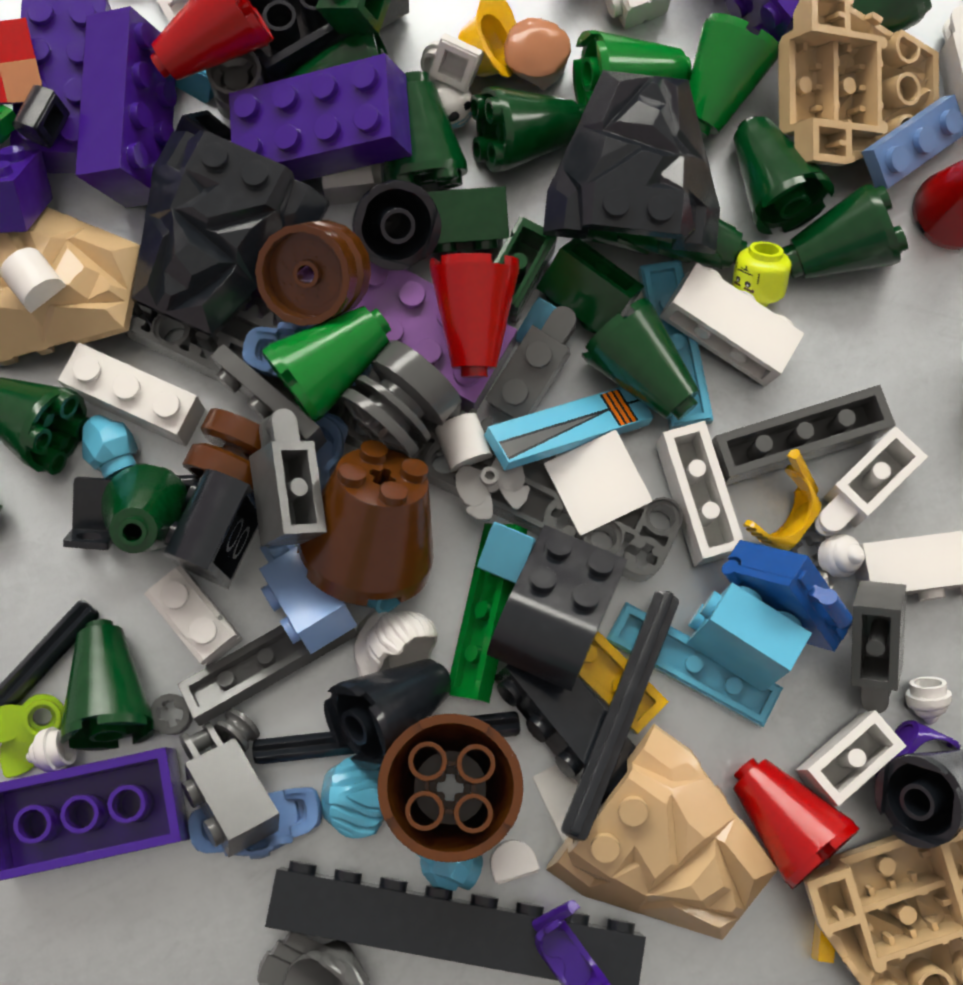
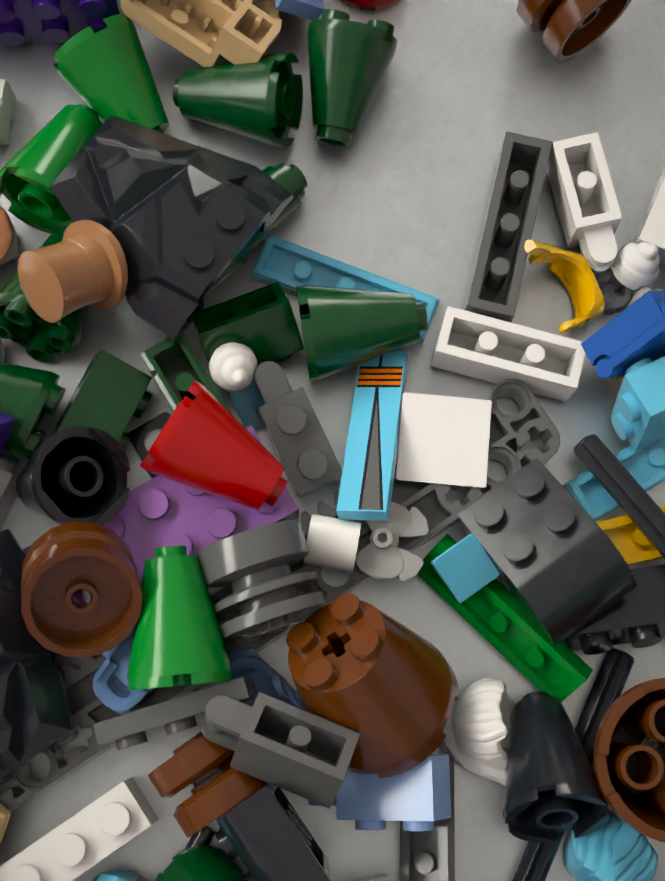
camera: 55 degrees left, 0 degrees up
white brick [659,262,804,387] -> none
neon yellow head [732,241,792,307] -> none
none -> medium nougat piece [18,220,128,323]
none -> white plate [209,342,258,391]

